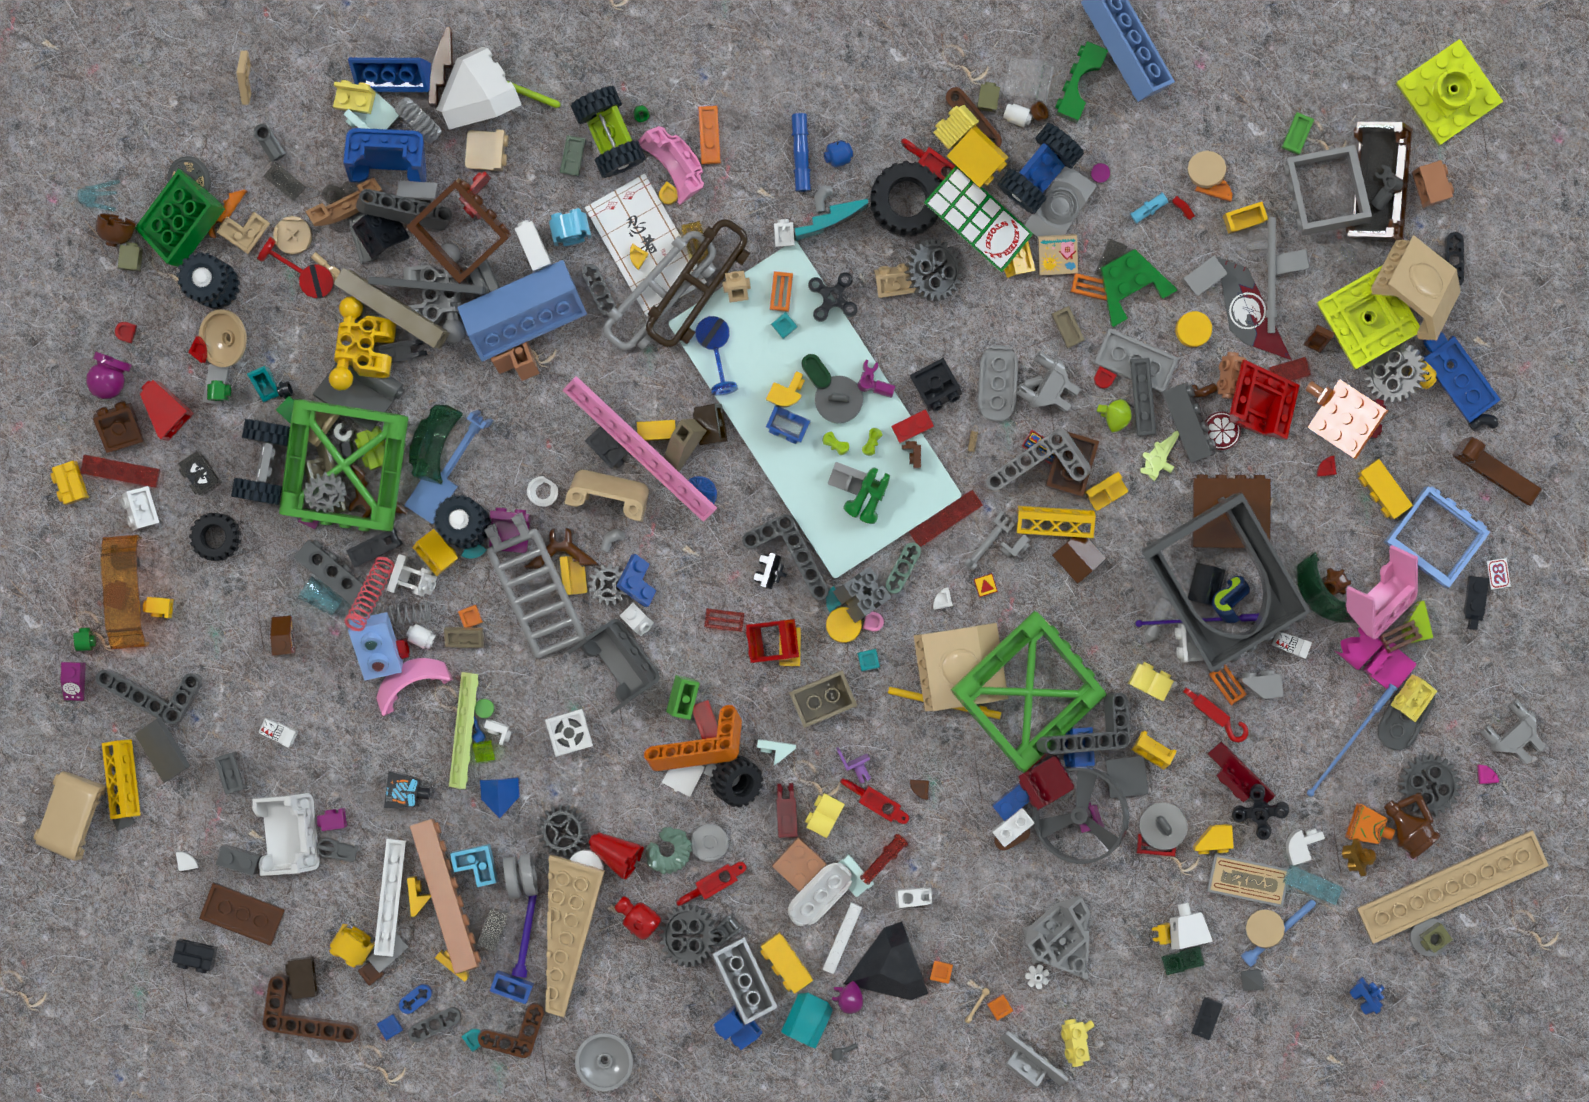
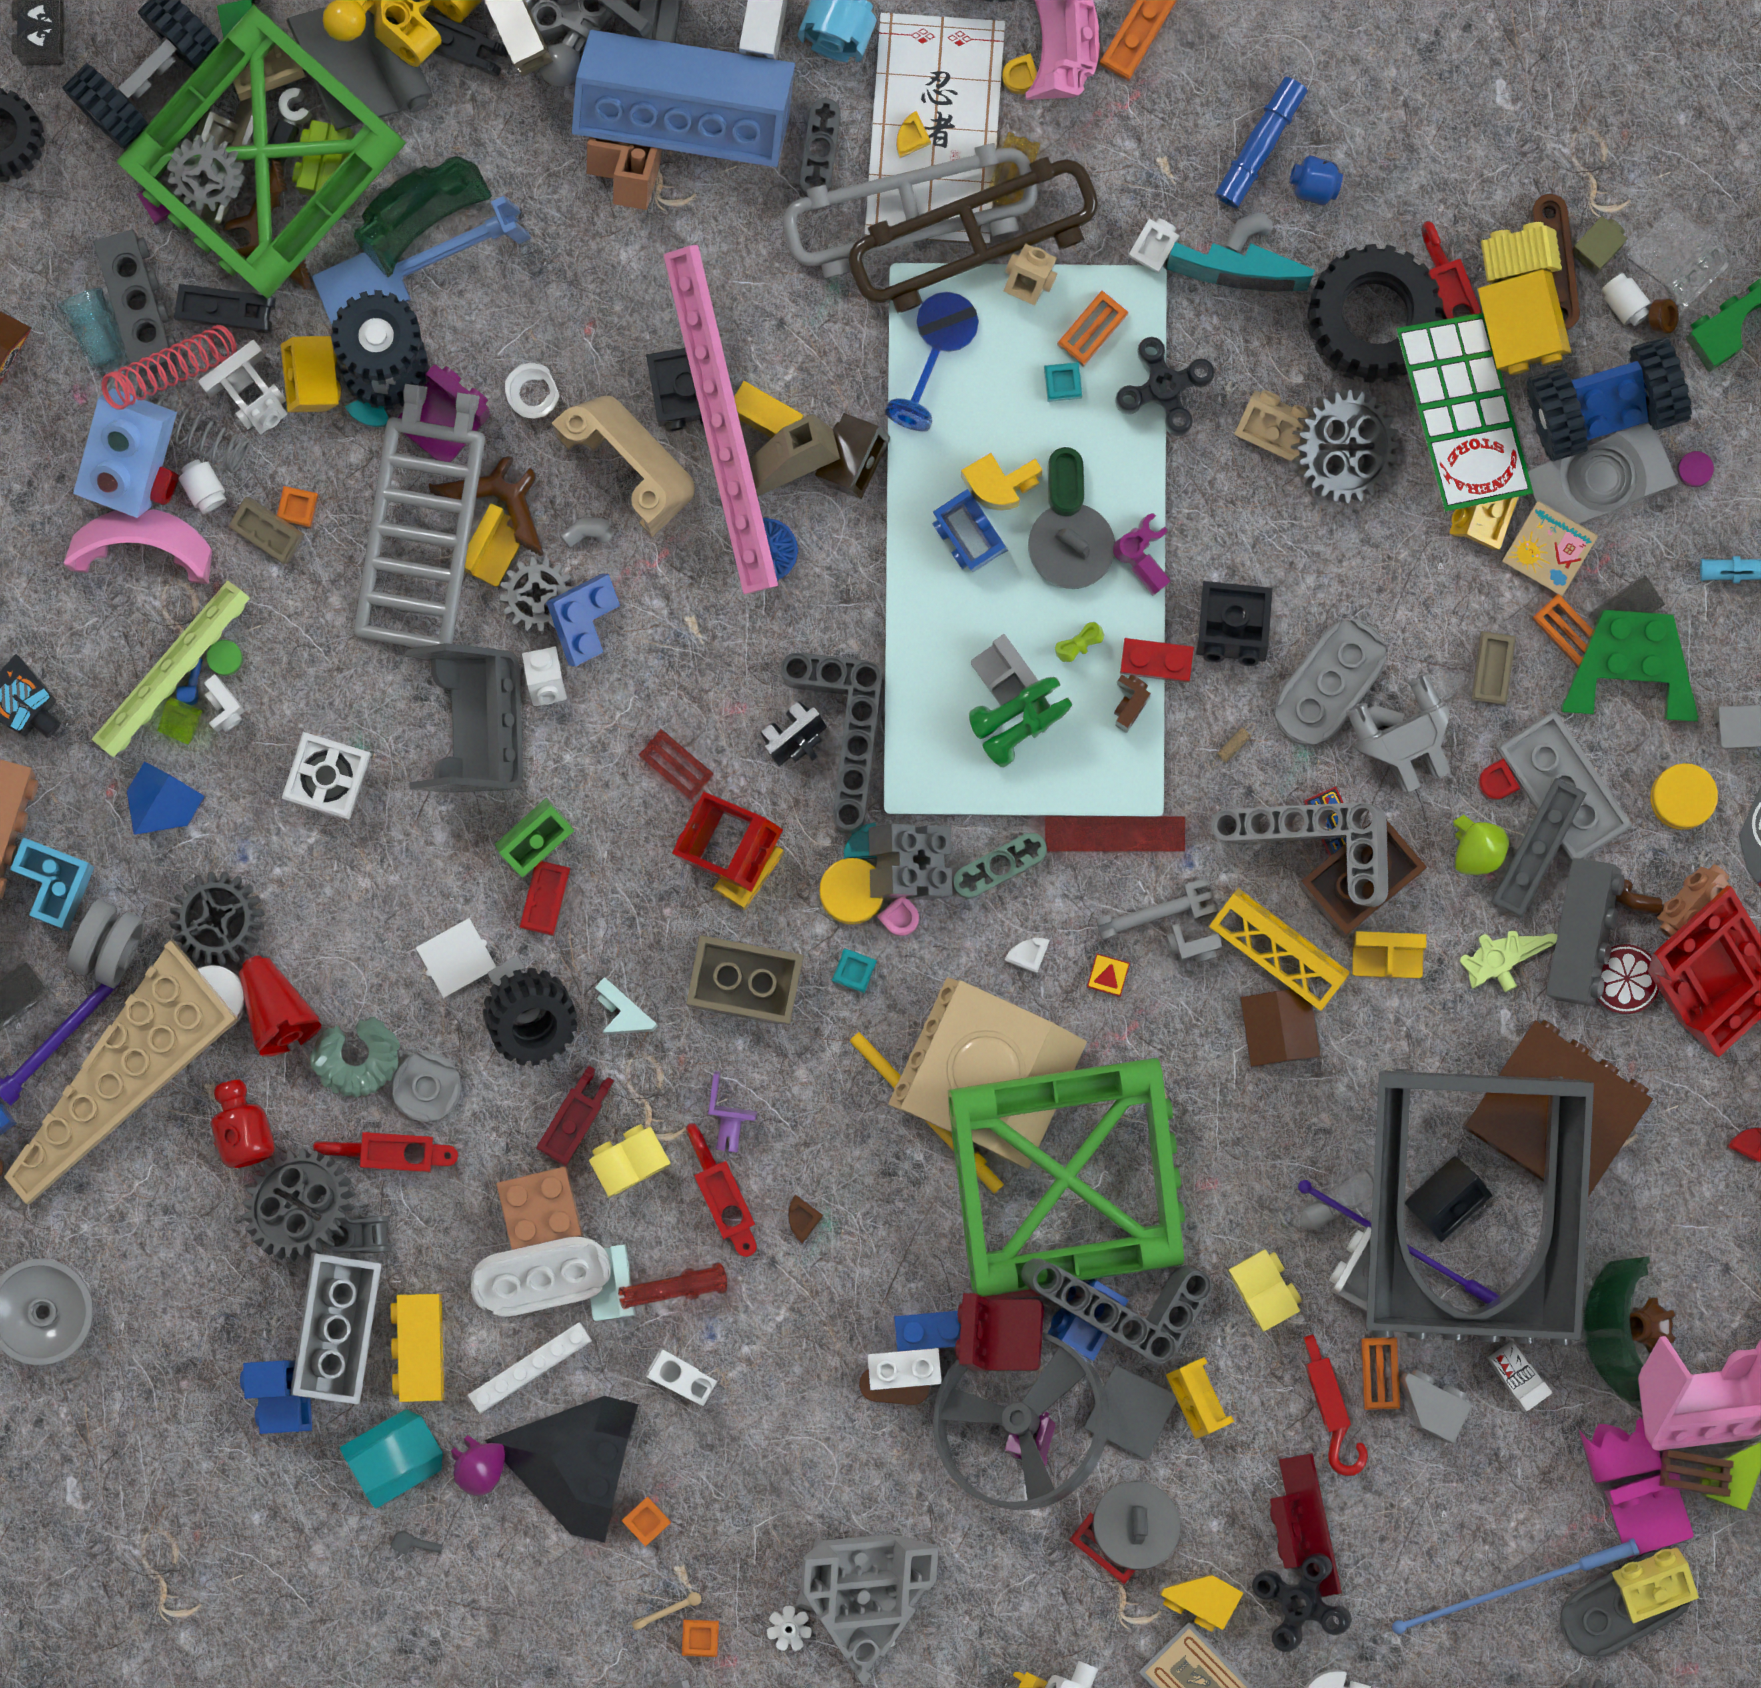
camera: 35 degrees right, 5 degrees down
orange beam [644,705,742,771] -> none
lime piece [822,432,849,455] -> none
dark blue animal [1212,575,1250,623] -> none

